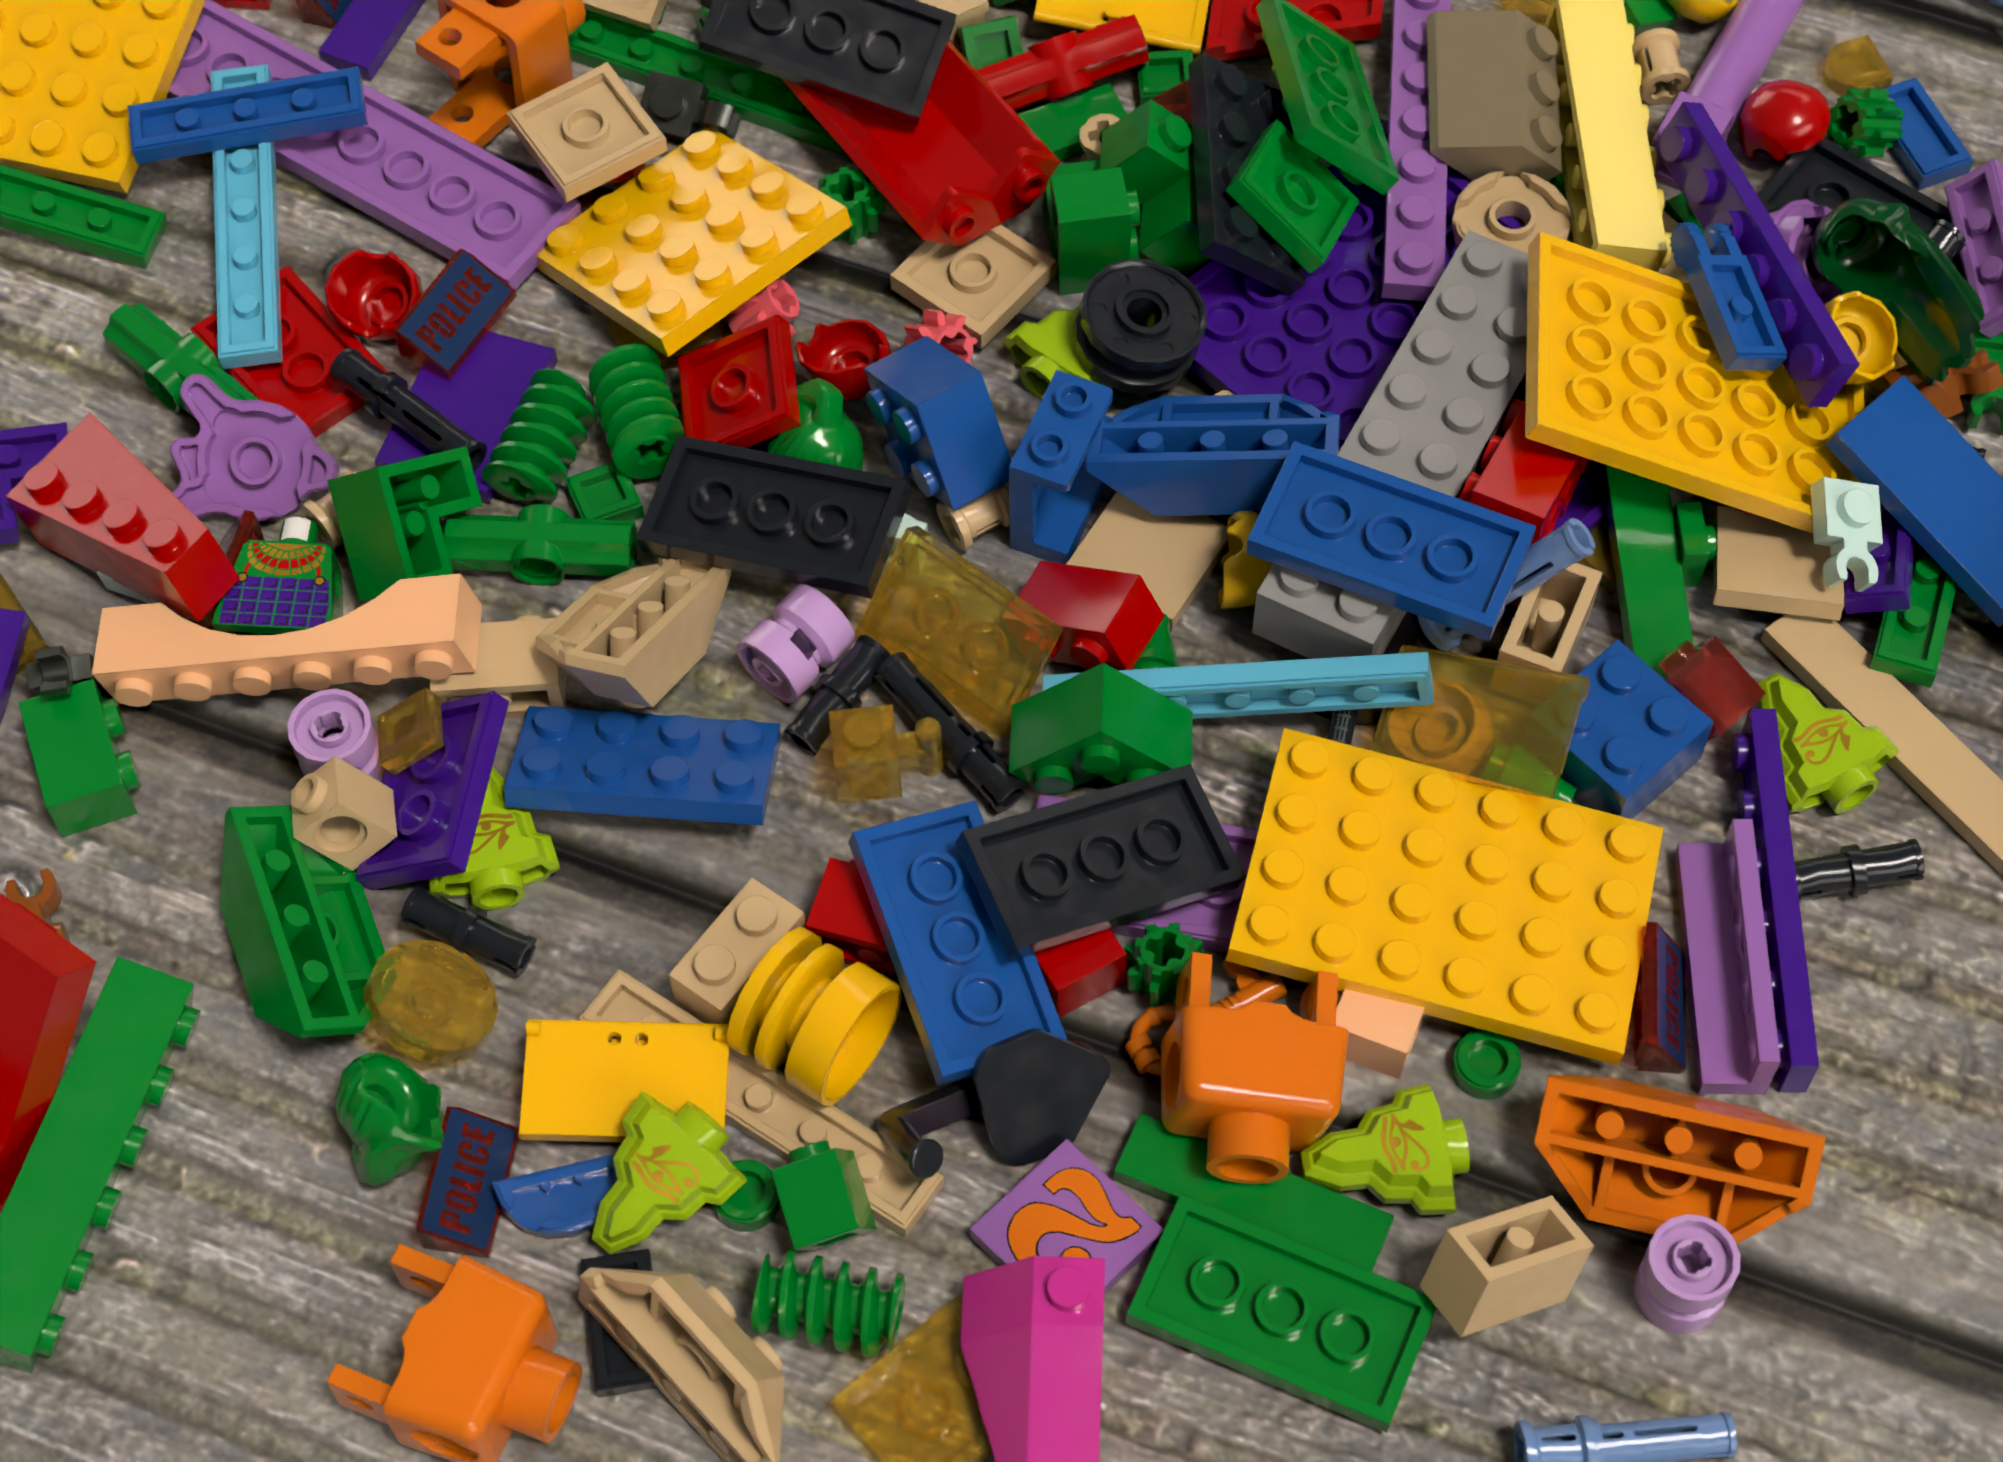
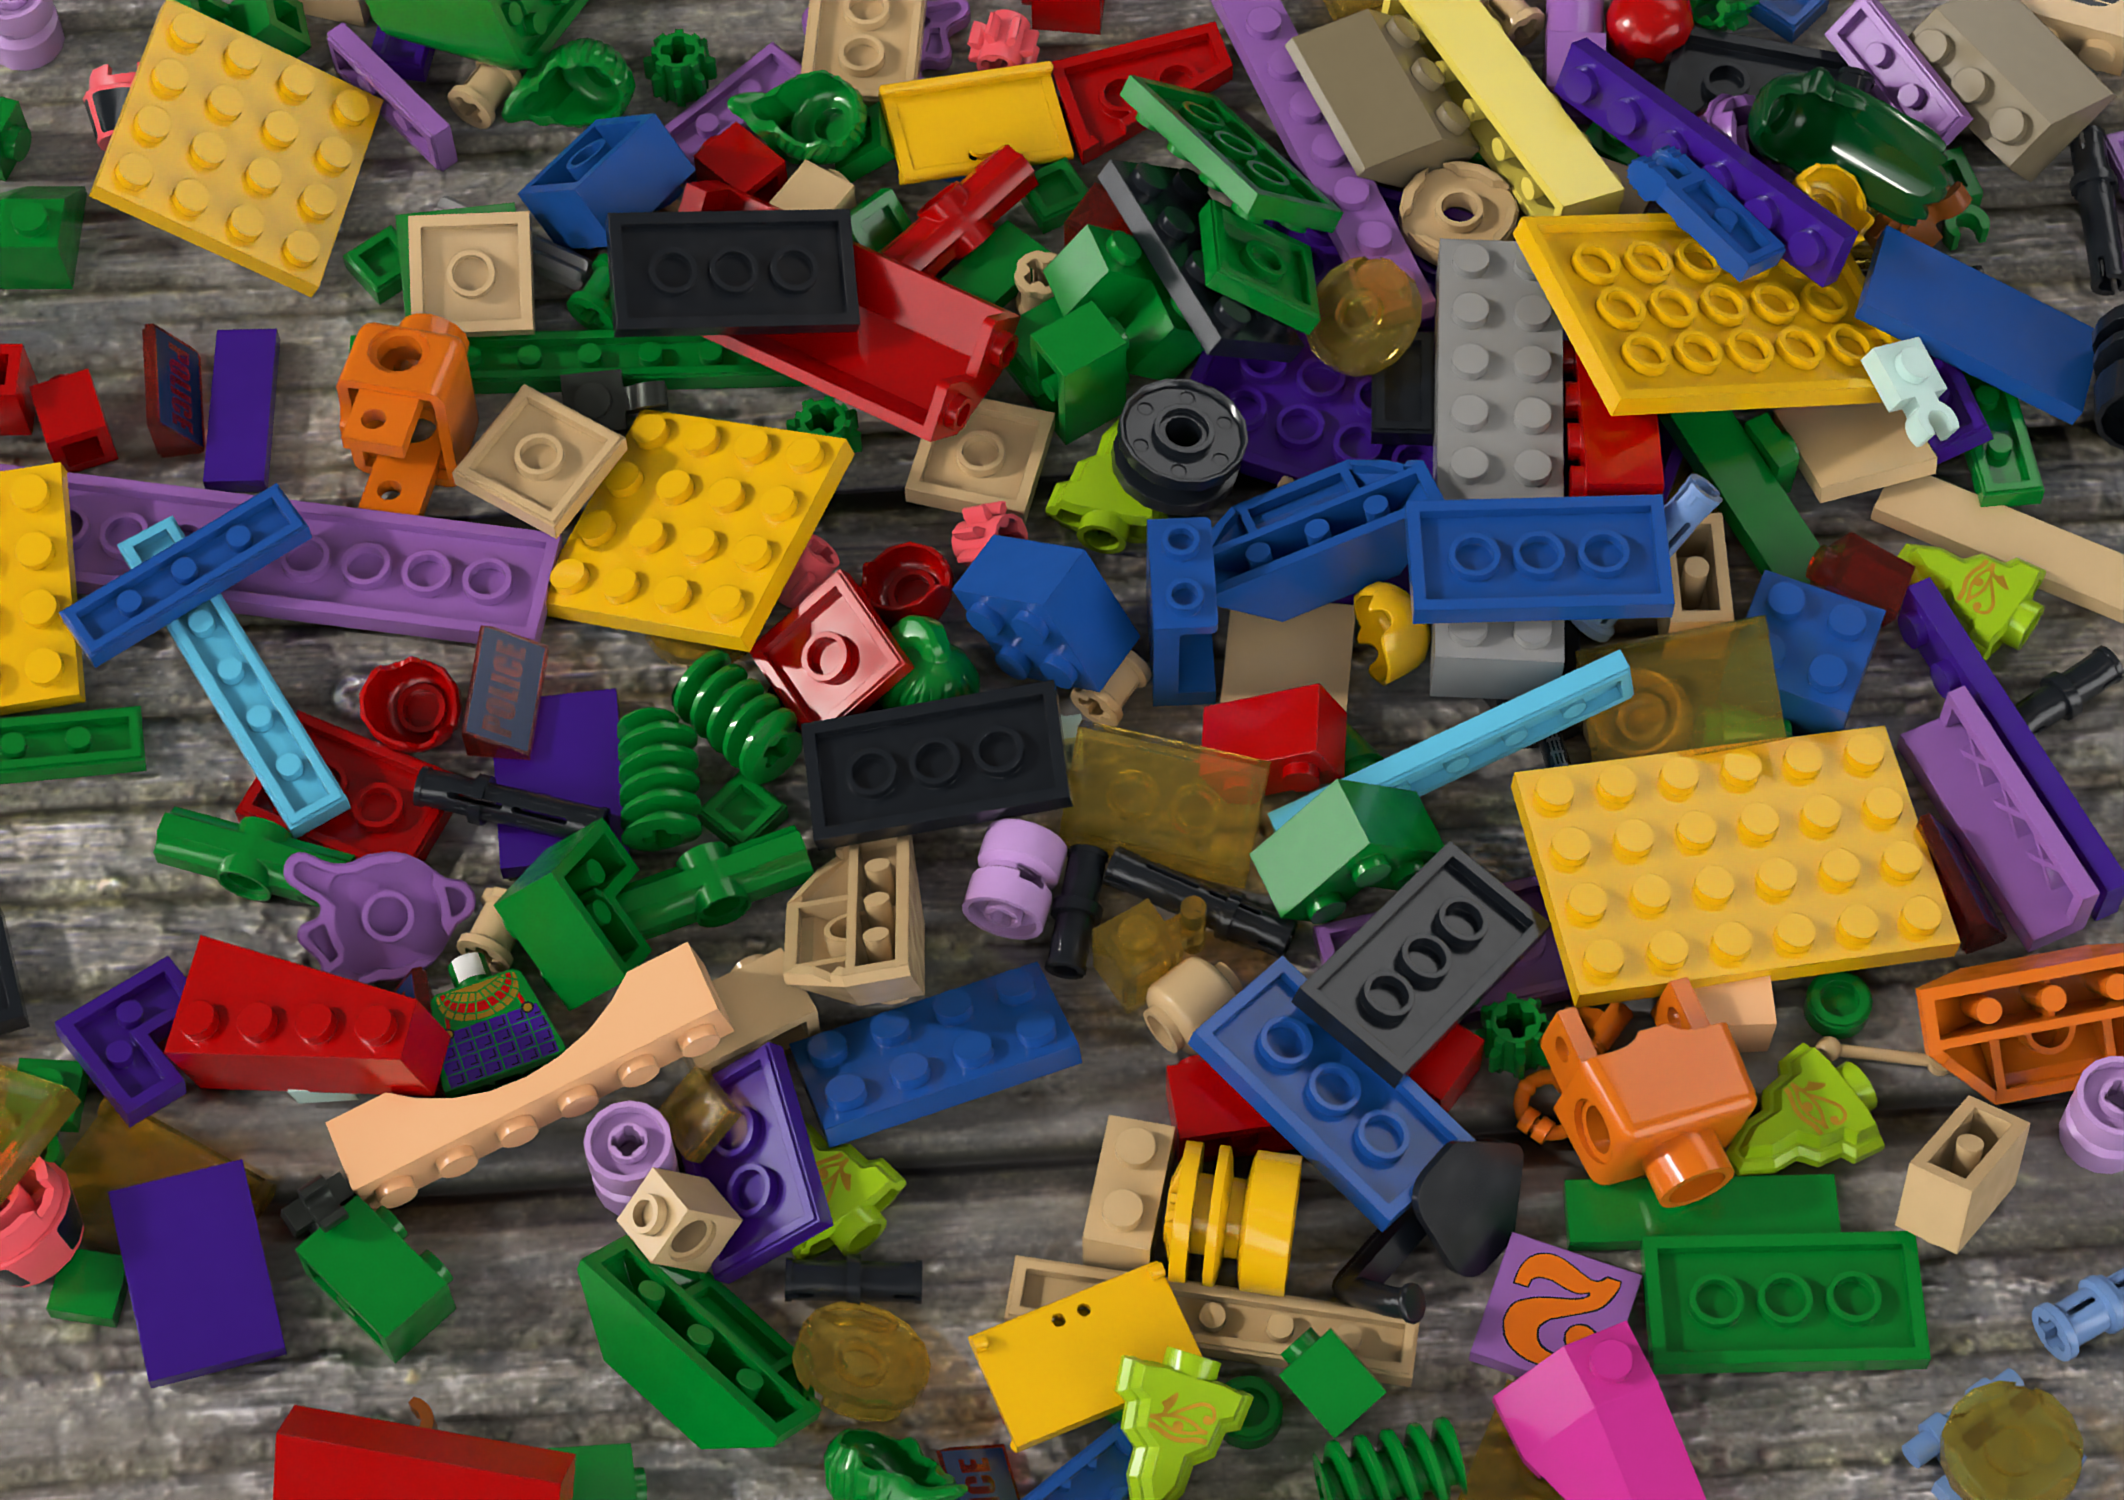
camera: 25 degrees left, 0 degrees up
none -> tan head [1143,957,1243,1055]
none -> clear yellow tile [1306,256,1422,377]
none -> black tile [1371,330,1434,446]
none -> tan hinge [1815,1036,1950,1076]

